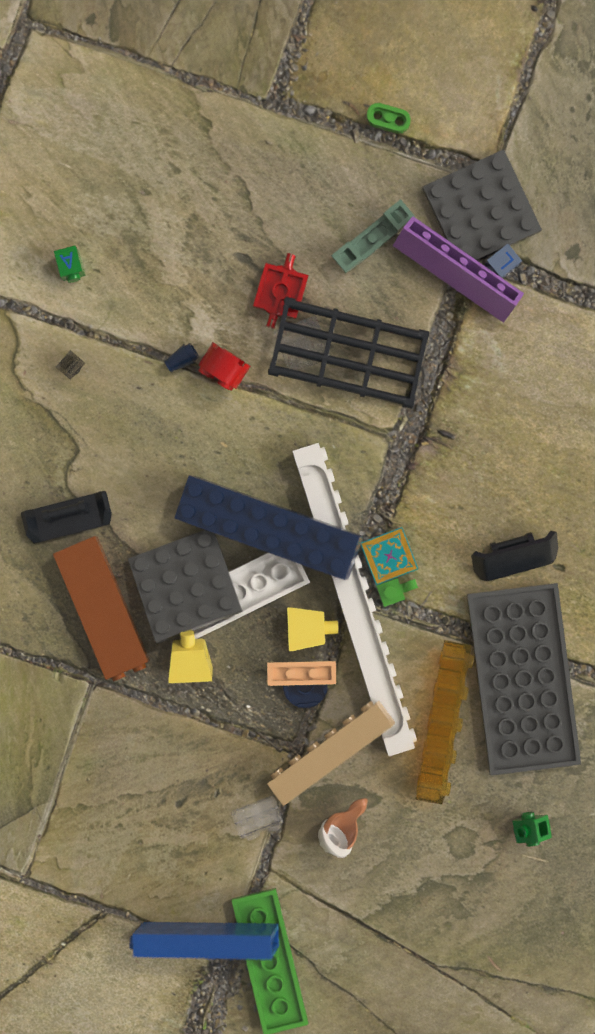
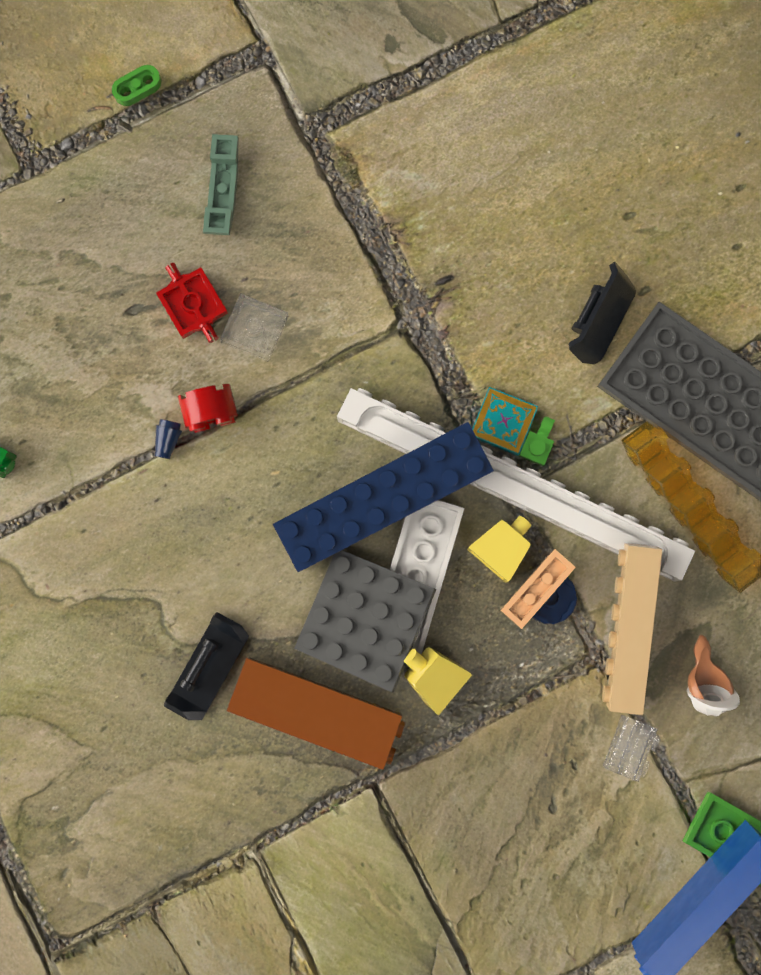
camera: 50 degrees left, 5 degrees down
clear smoke plate [55,350,85,380] -> none
black door [268,297,429,409] -> none
medium lavender brick [393,216,524,323] -> none
dark grey plate [422,149,542,261] -> none
sand blue brick [484,244,522,278] -> none

